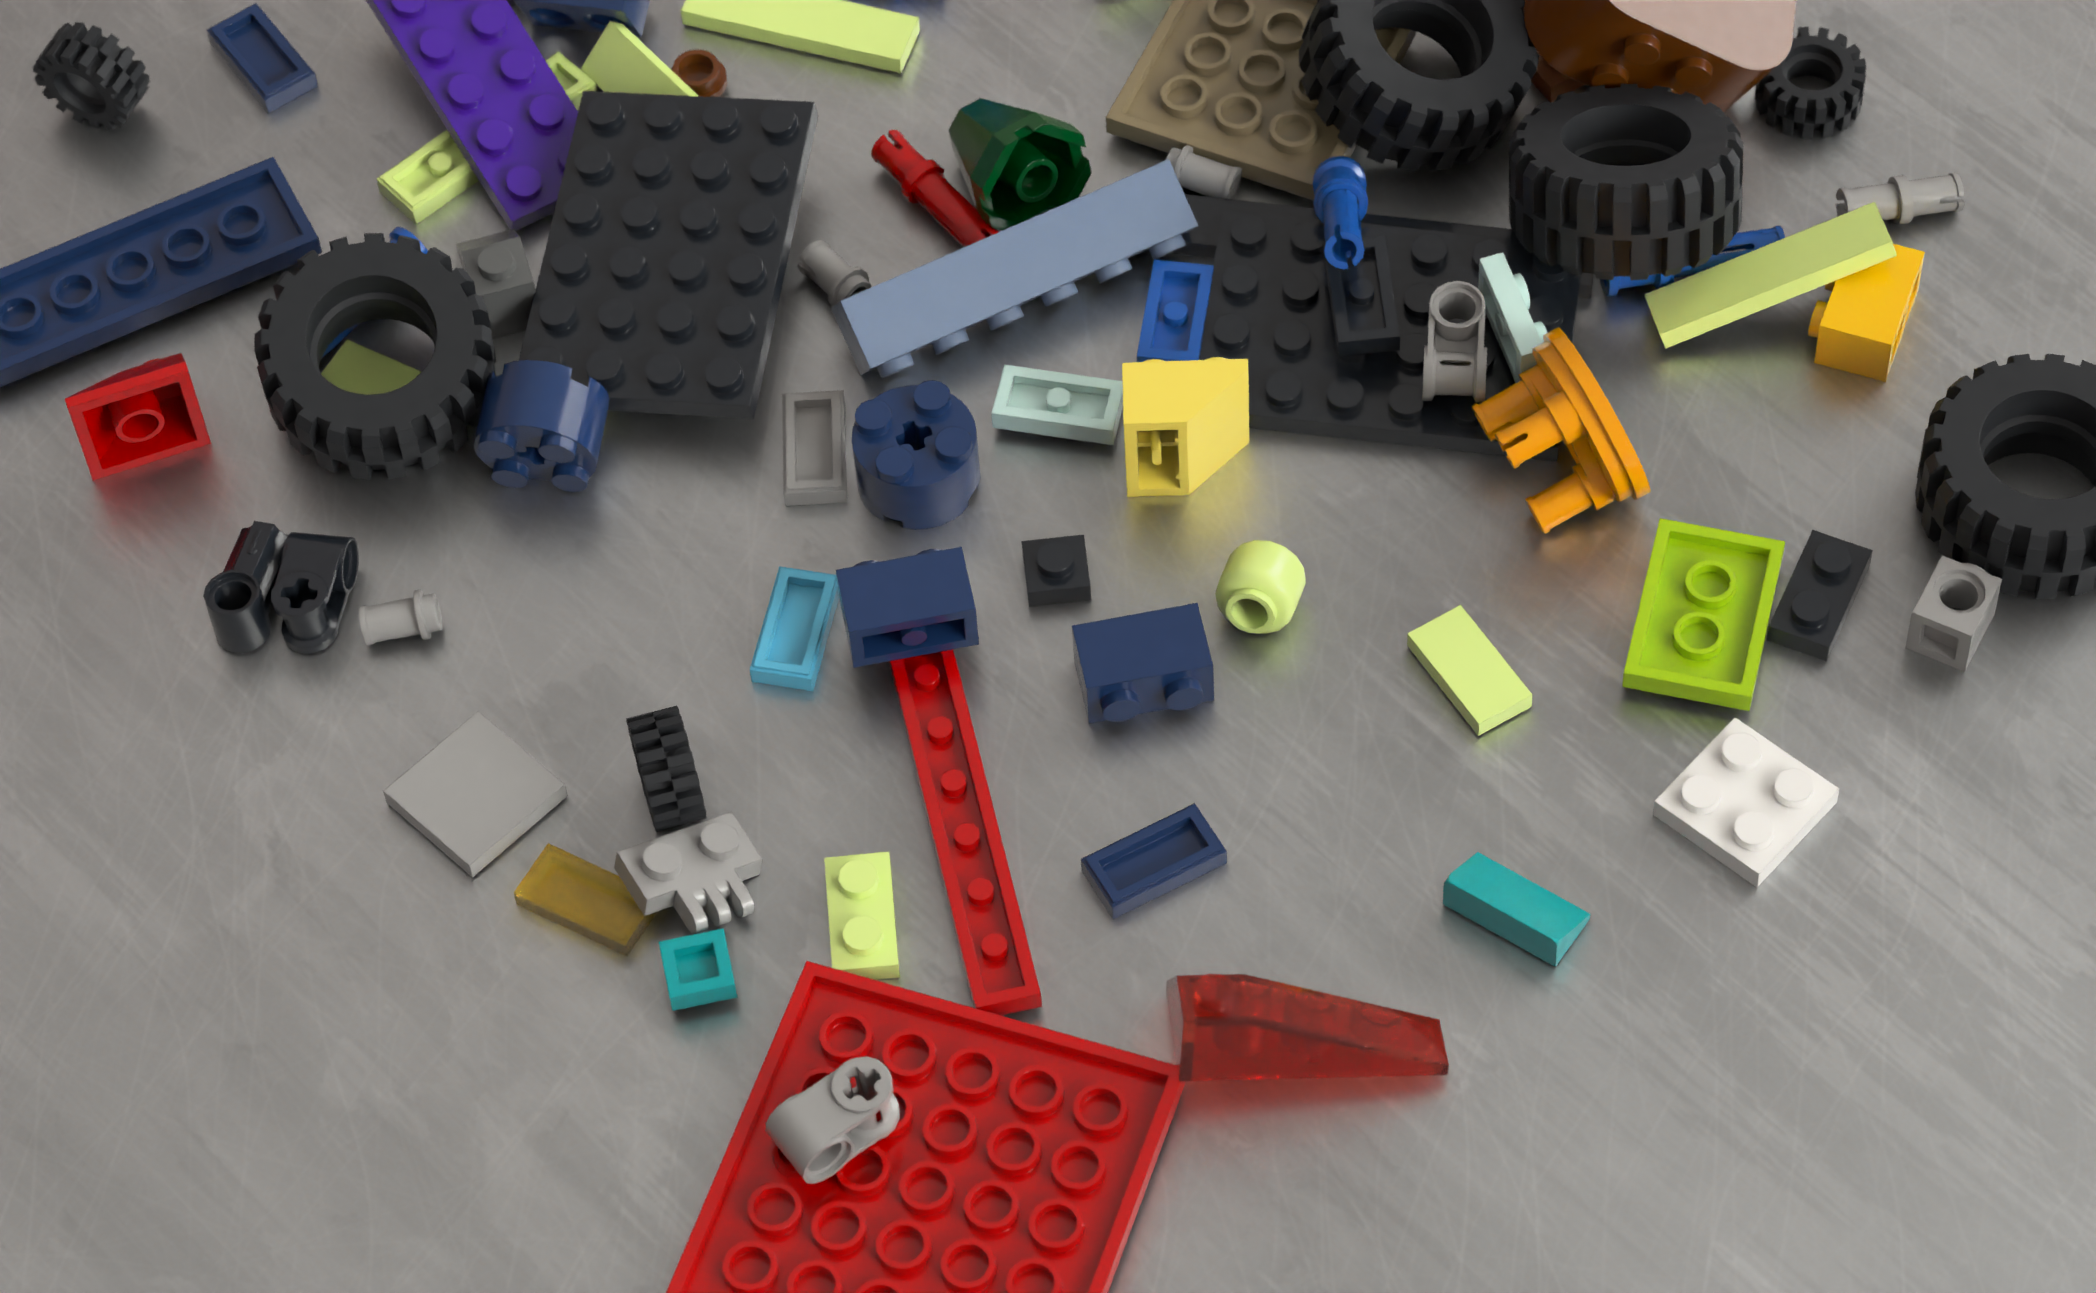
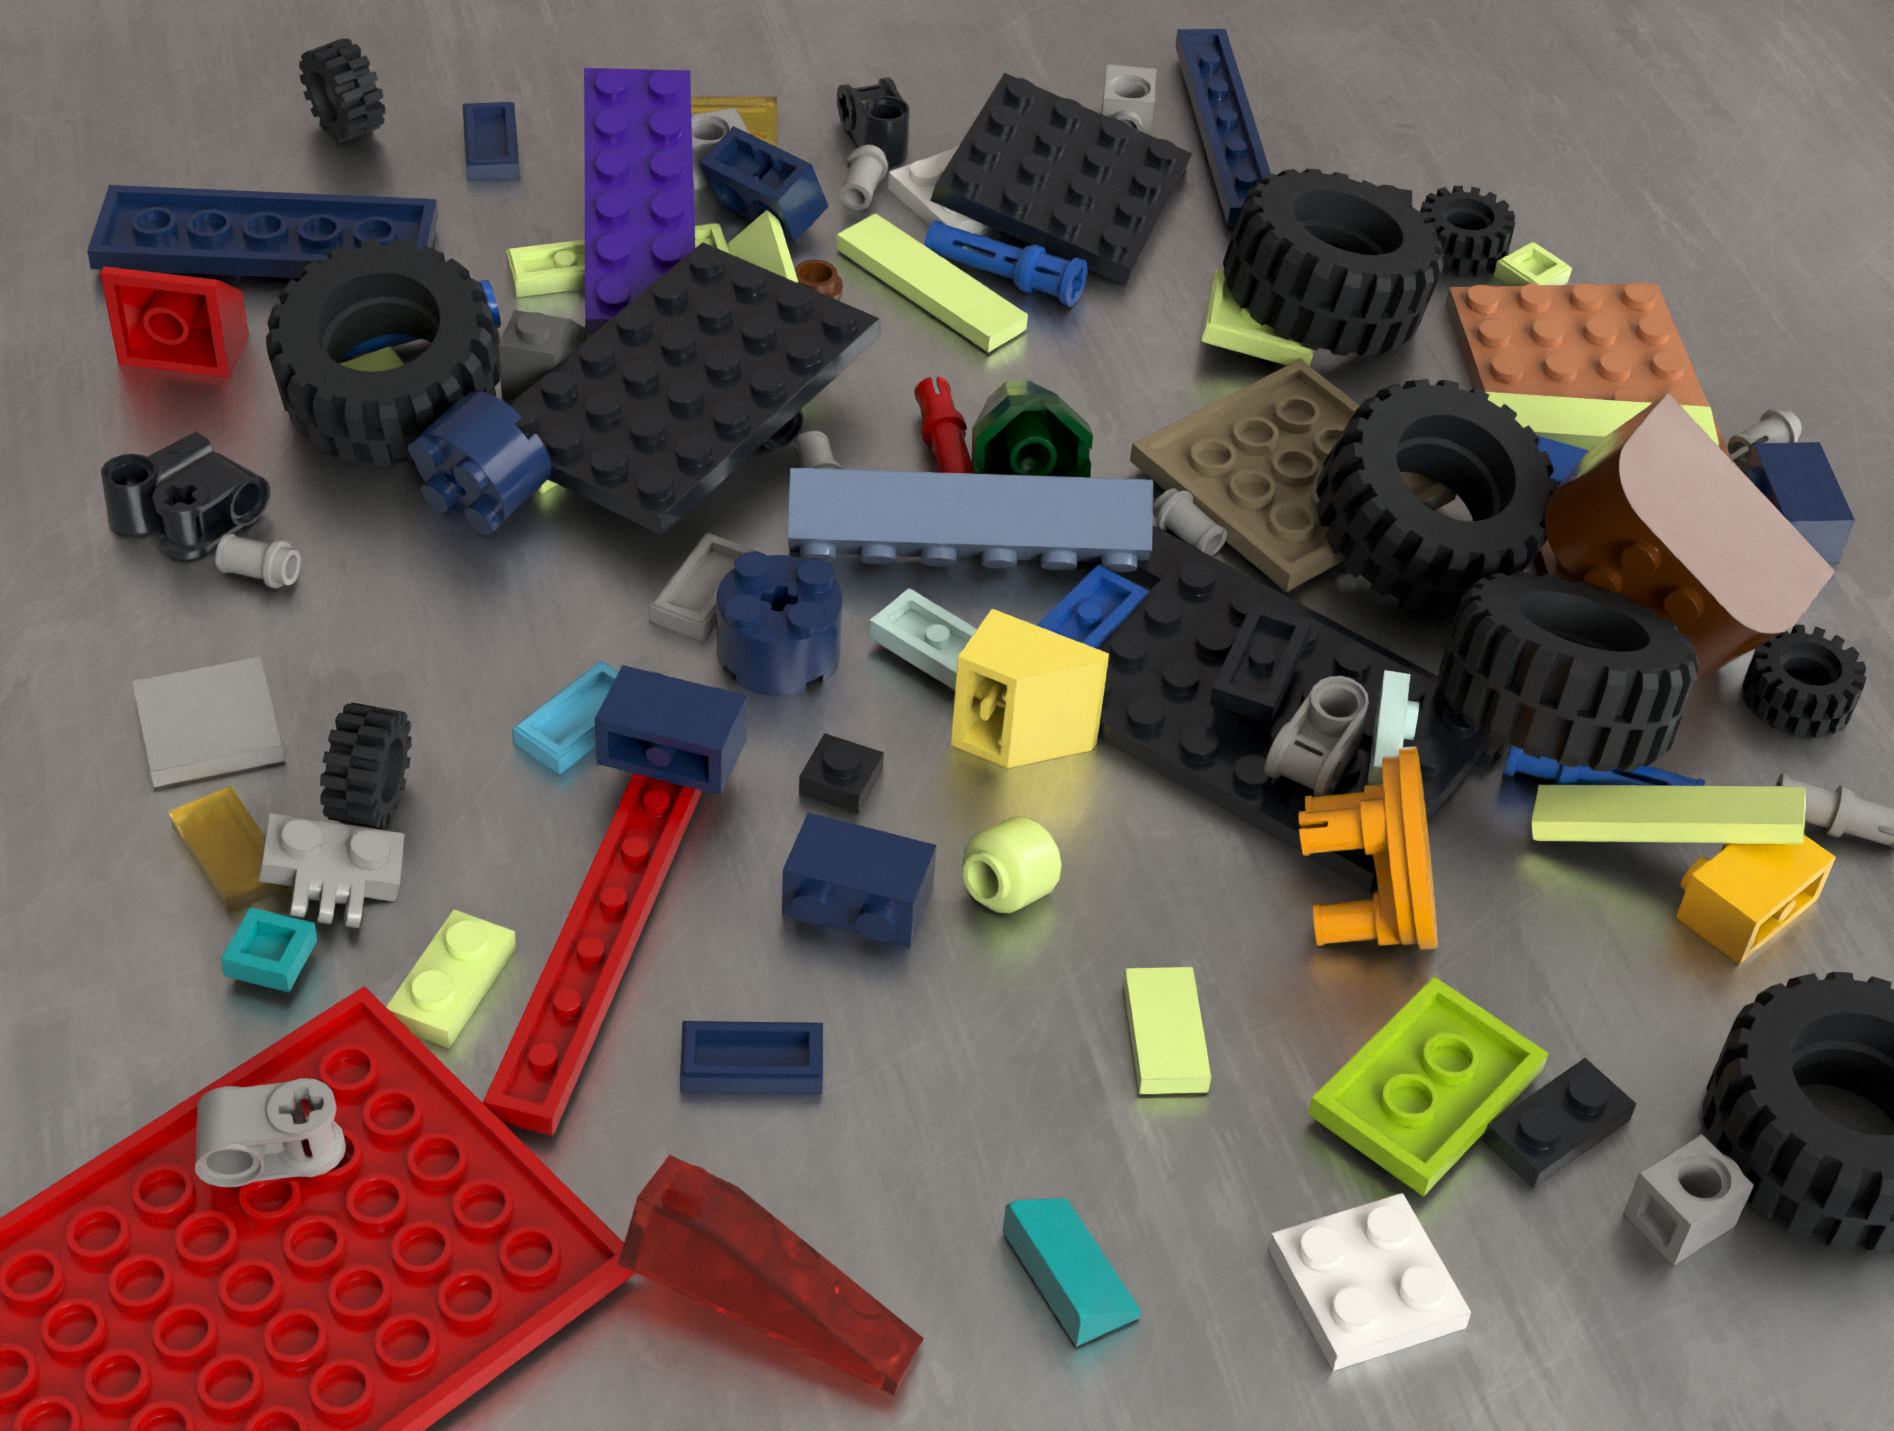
camera: 20 degrees right, 10 degrees down
blue pin [1312,156,1368,269] -> none

